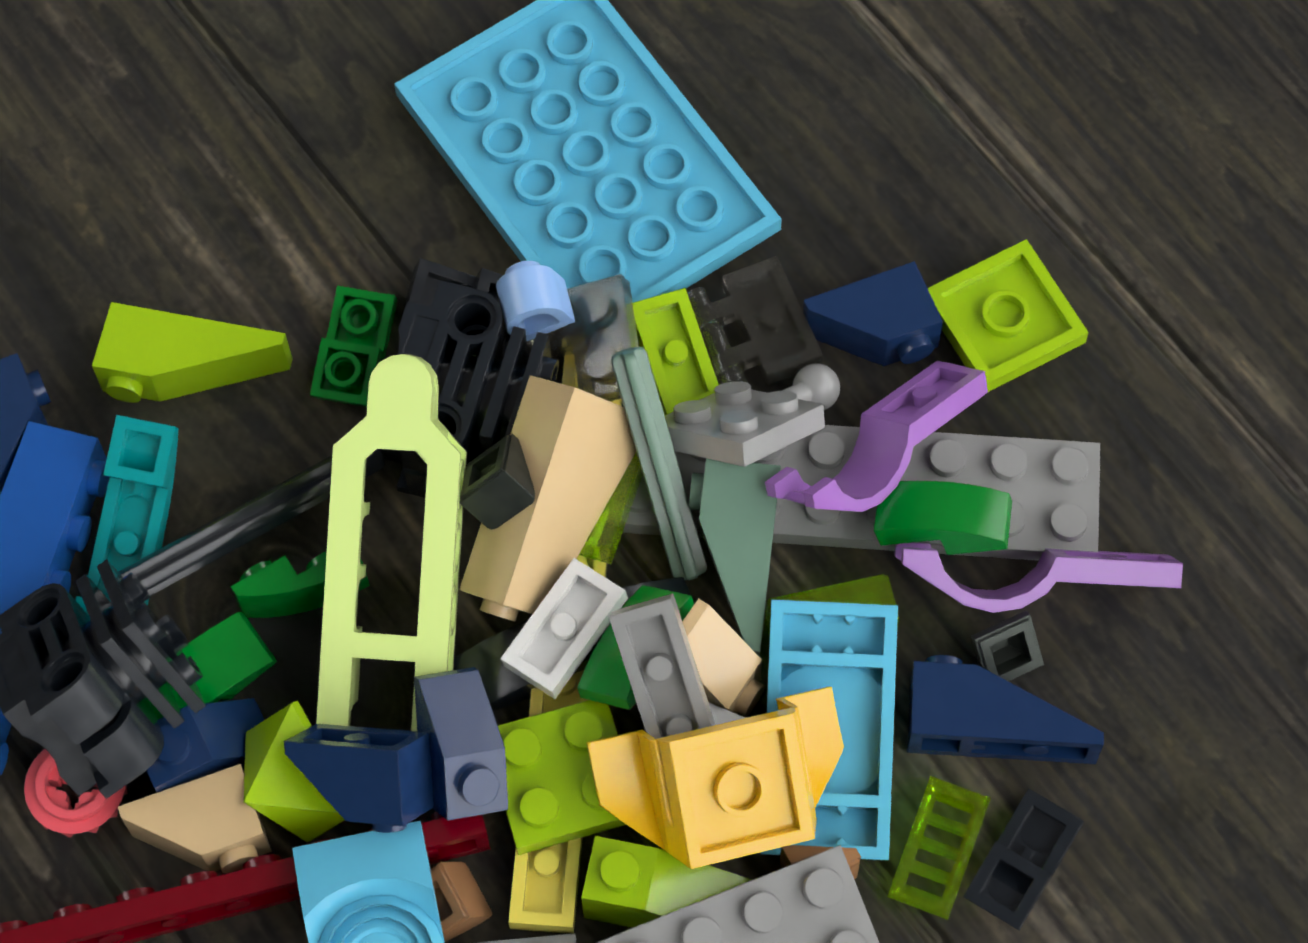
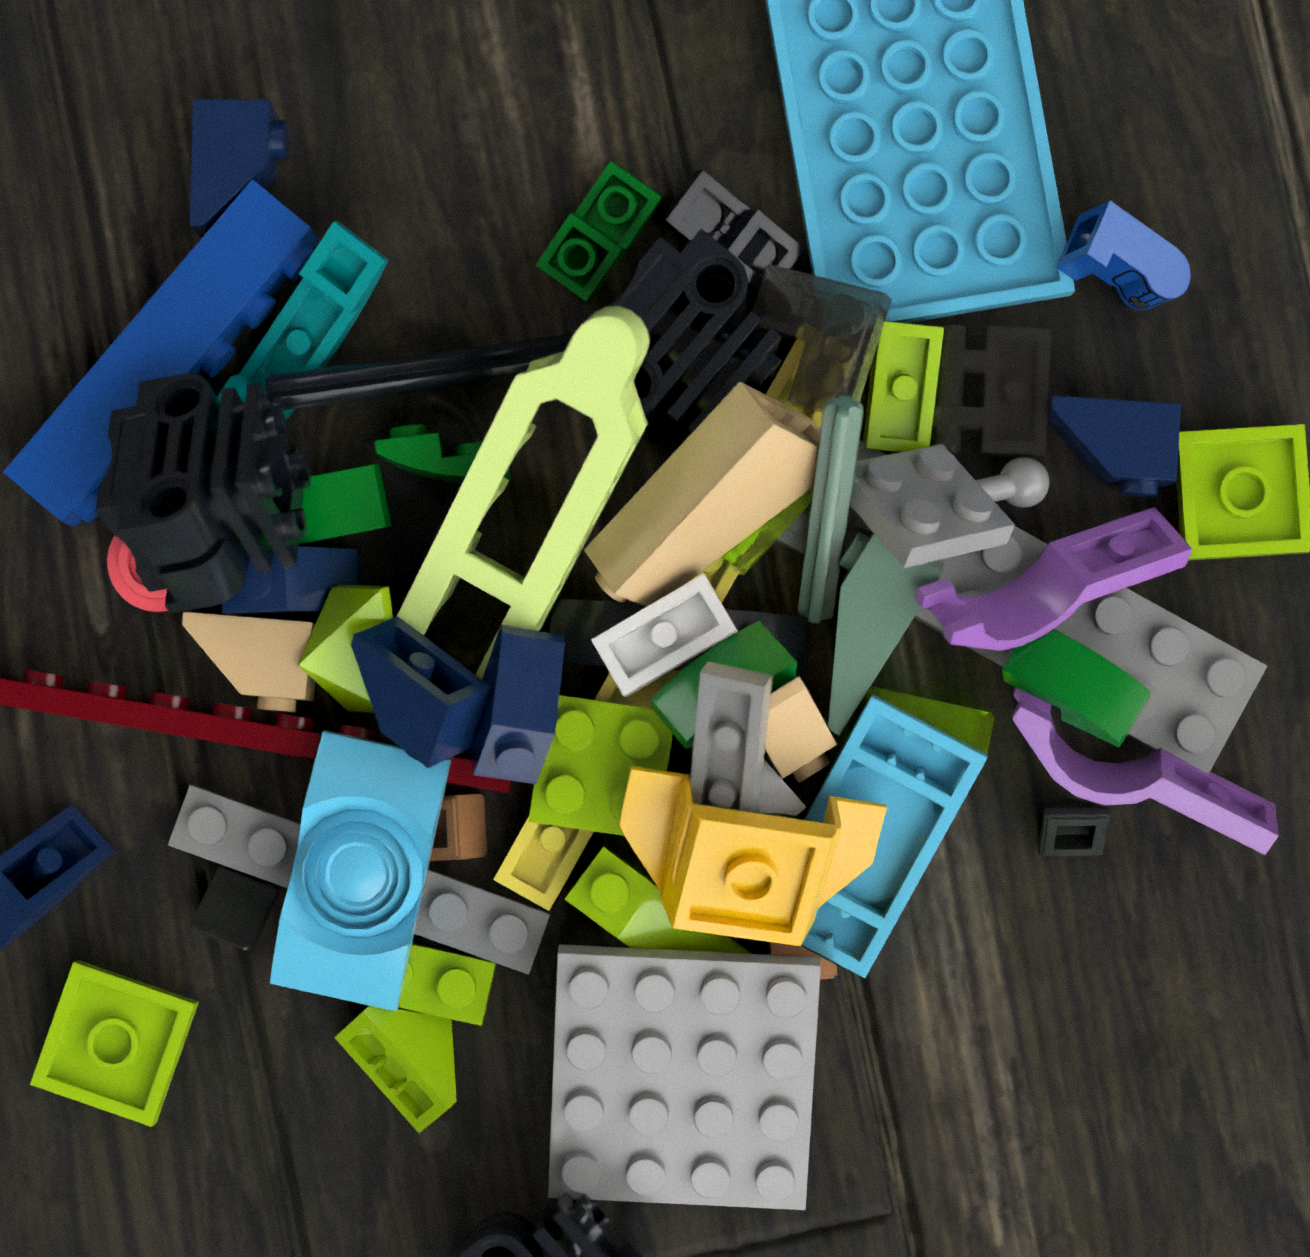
camera: 25 degrees right, 20 degrees up
lime slope [92,302,293,403] -> none
pearl dark grey slope [460,434,535,530] -> none
light blue plate [496,261,575,341] -> none
clear neon green slope [887,776,991,920] -> none
dark blue slope [907,655,1104,764] -> none
black slope [963,788,1084,931] -> none
none -> leg [1056,200,1191,310]

